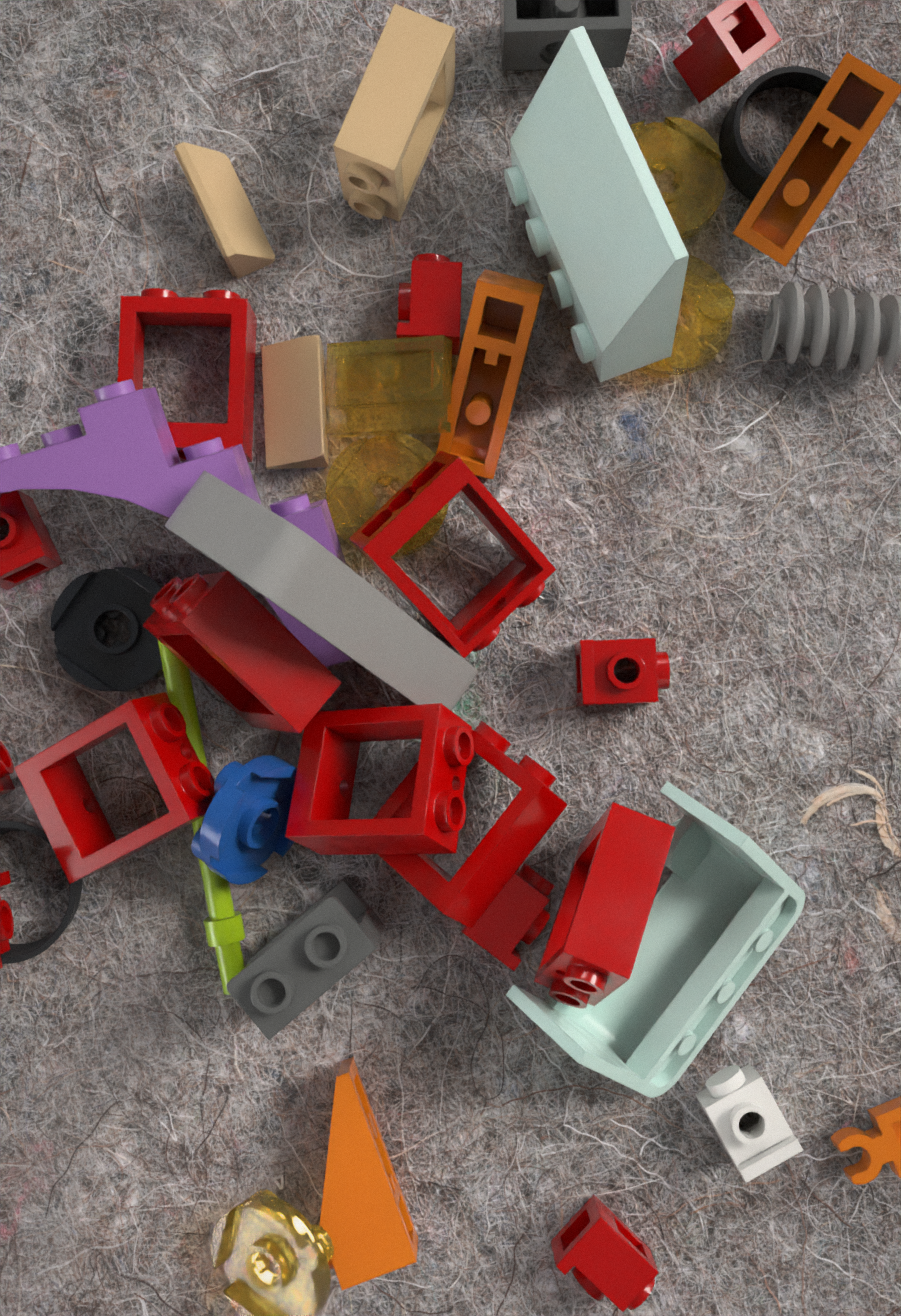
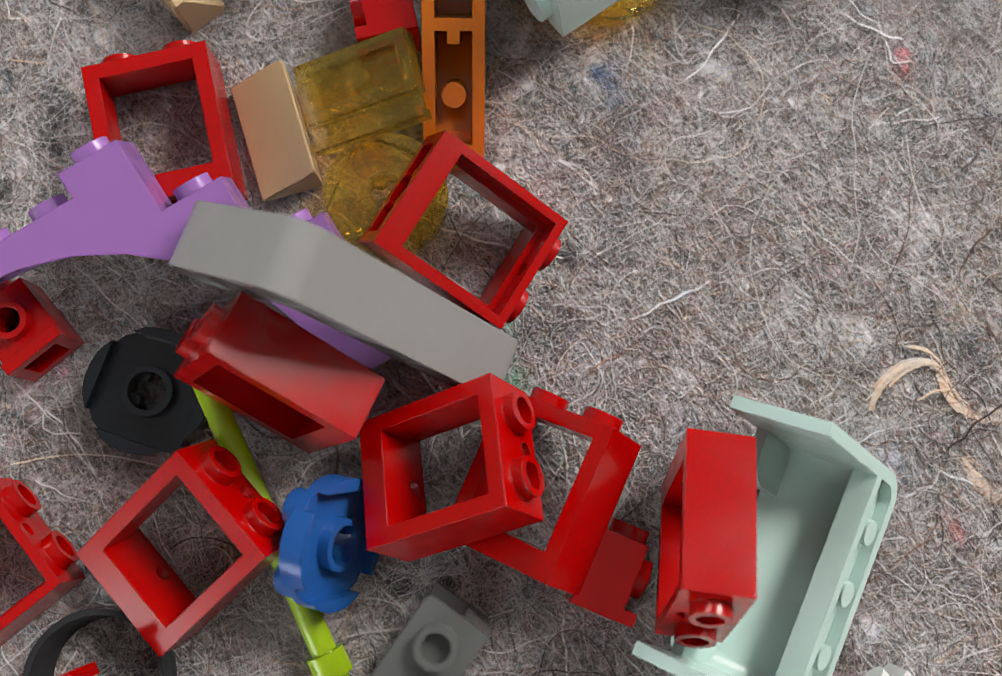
camera: 15 degrees left, 5 degrees down
red brick [574,638,670,706] -> none

